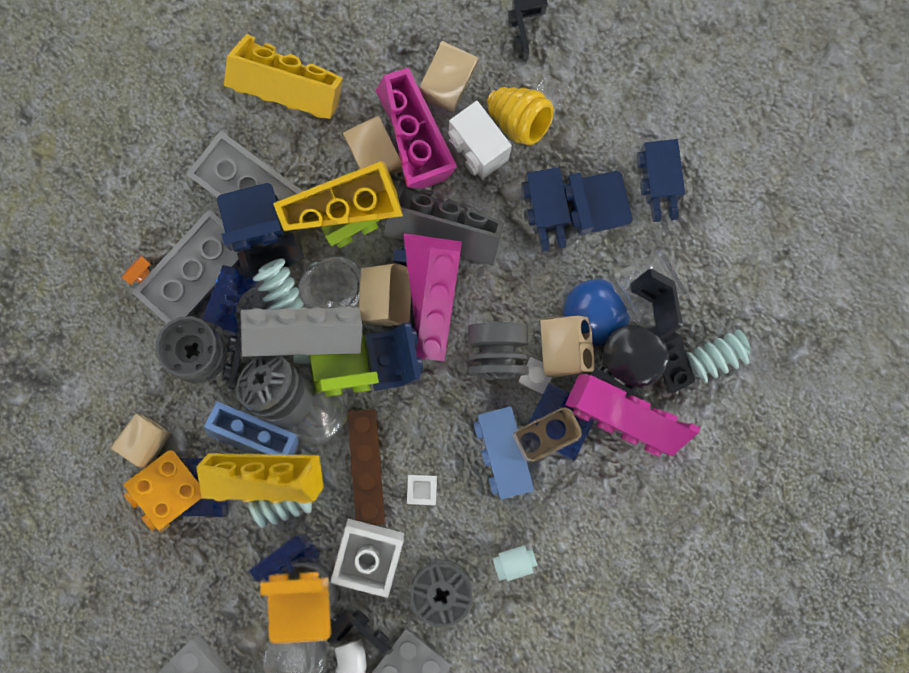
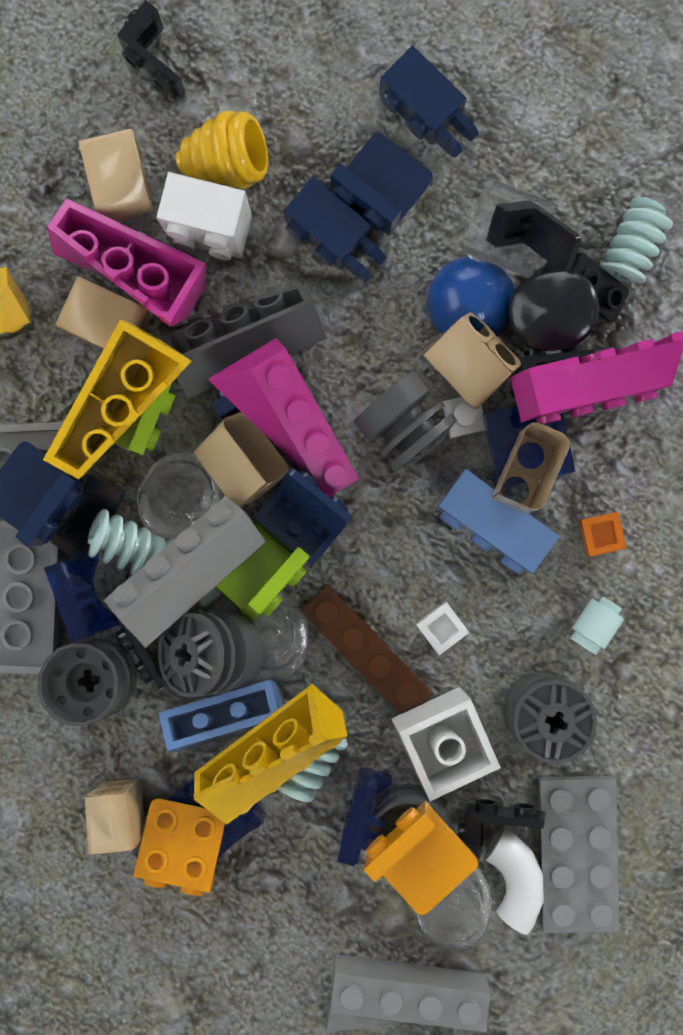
camera: 30 degrees left, 5 degrees up
none -> orange plate [578,512,627,557]

